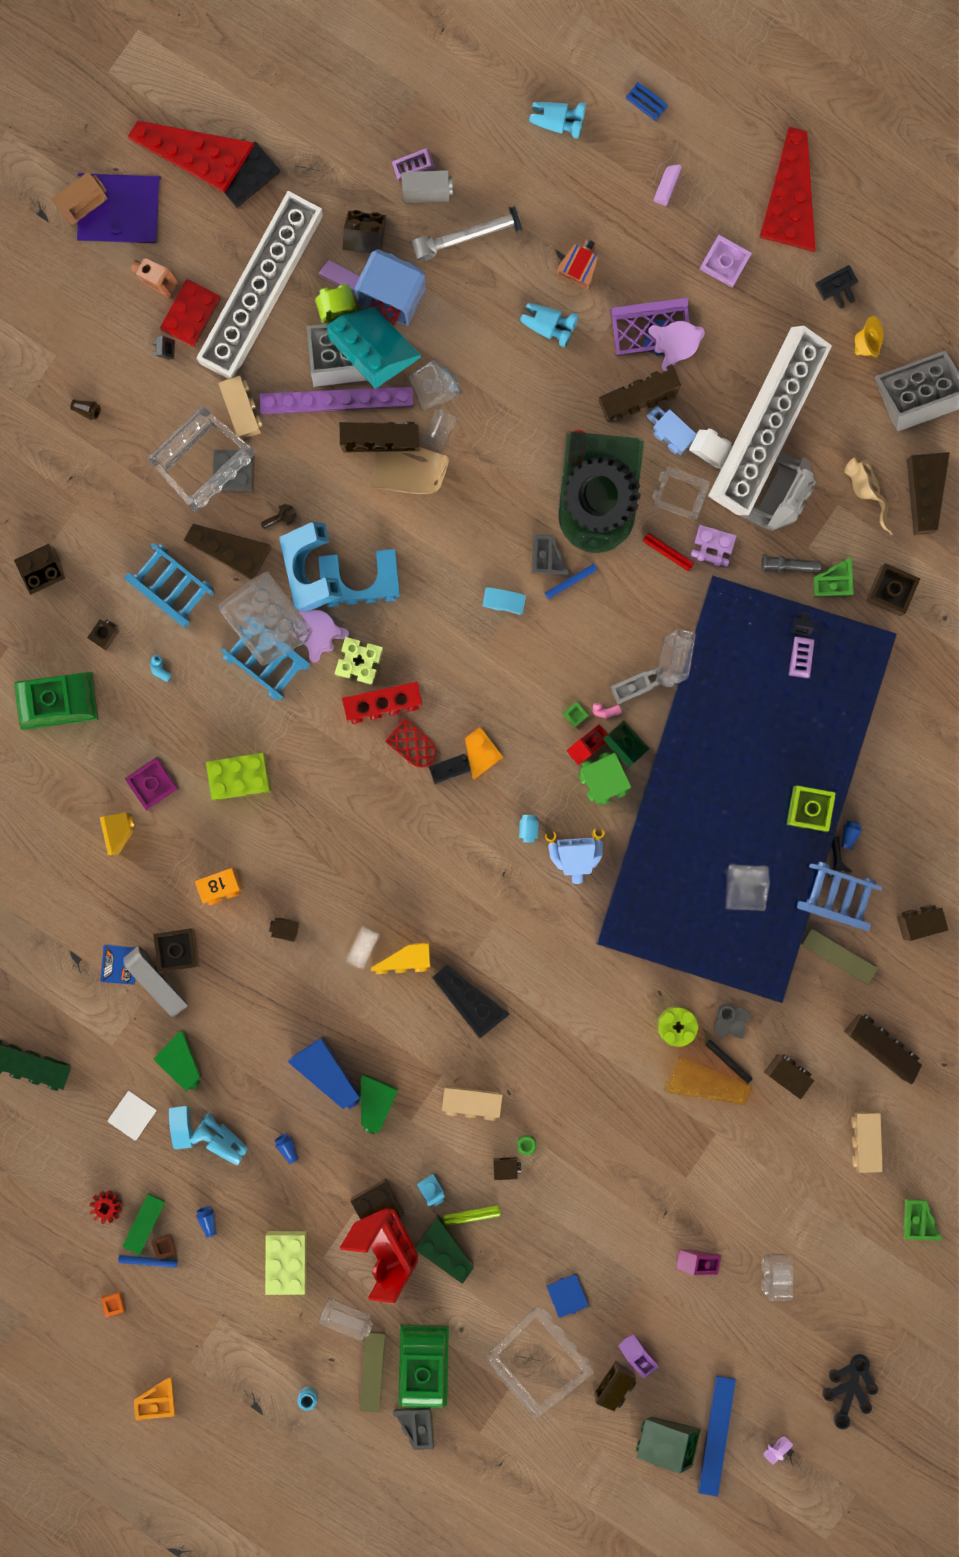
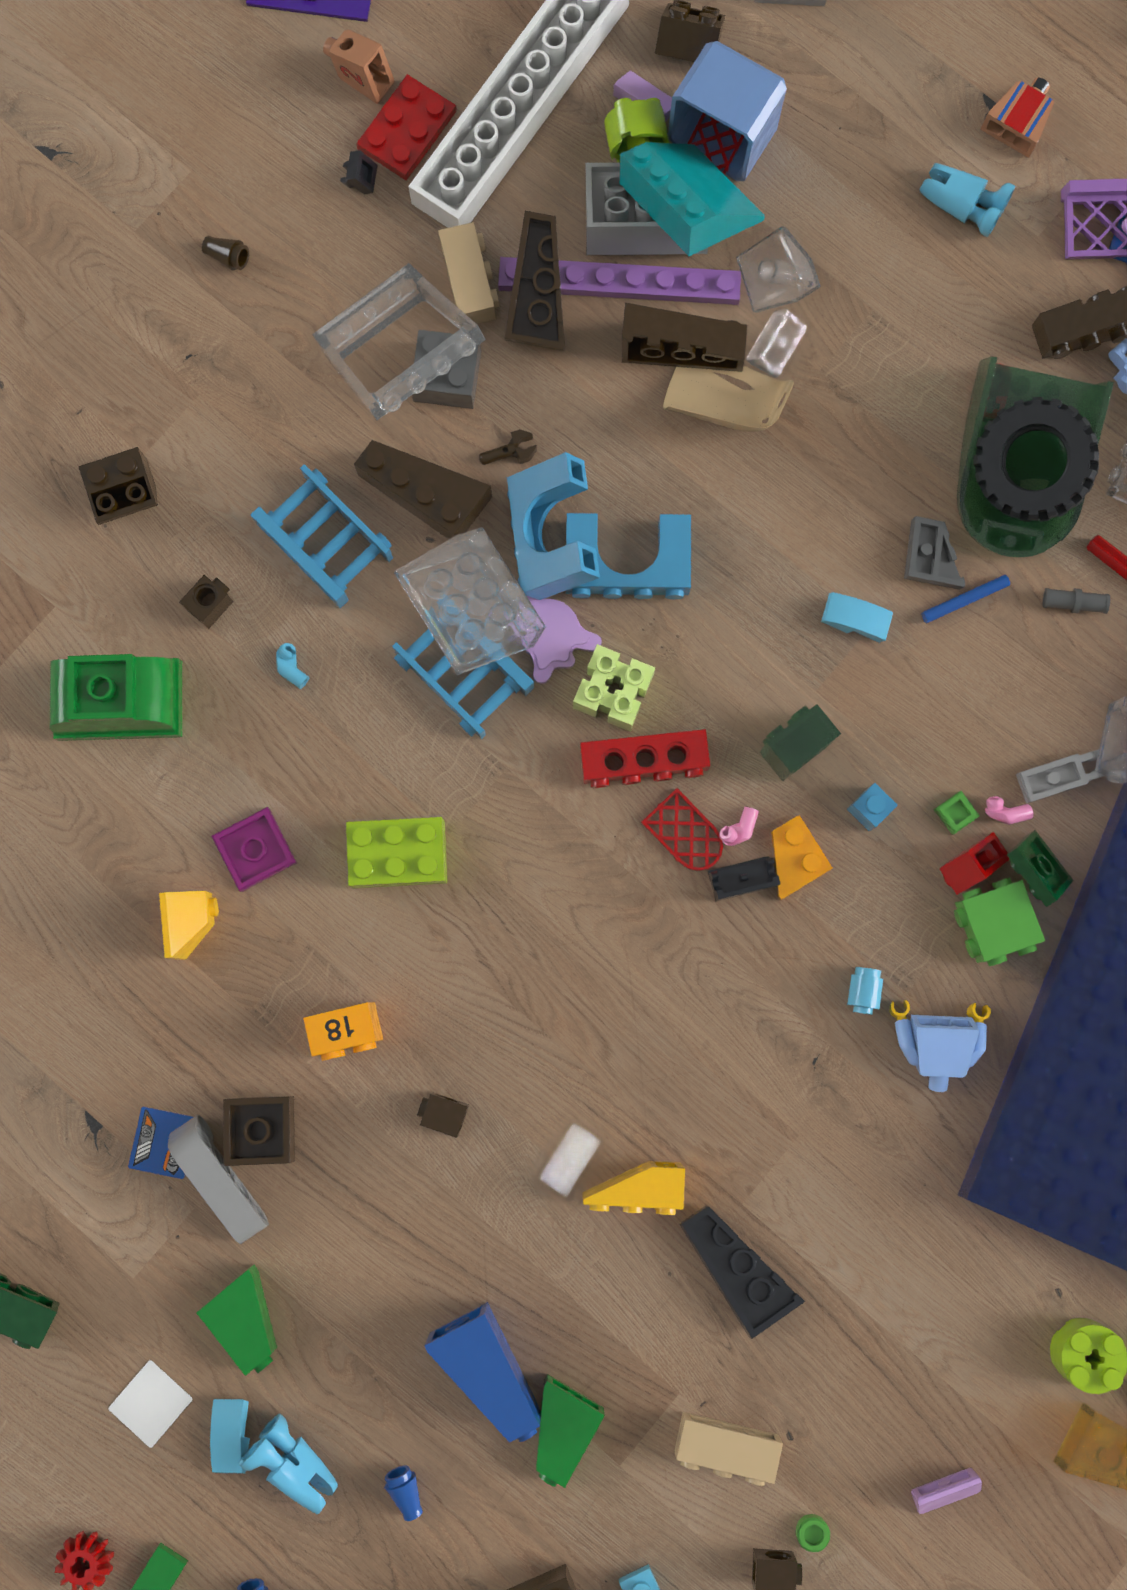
camera: 10 degrees right, 5 degrees down
piece [412,205,522,262] -> none
none -> dark brown wedge [504,210,565,351]
none -> bright pink arm [719,807,759,846]
none -> clear green brick [760,704,841,781]
none -> dark azure brick [847,783,898,831]
none -> lavender slope [911,1468,982,1514]
none -> dark grey pin [1042,588,1110,614]

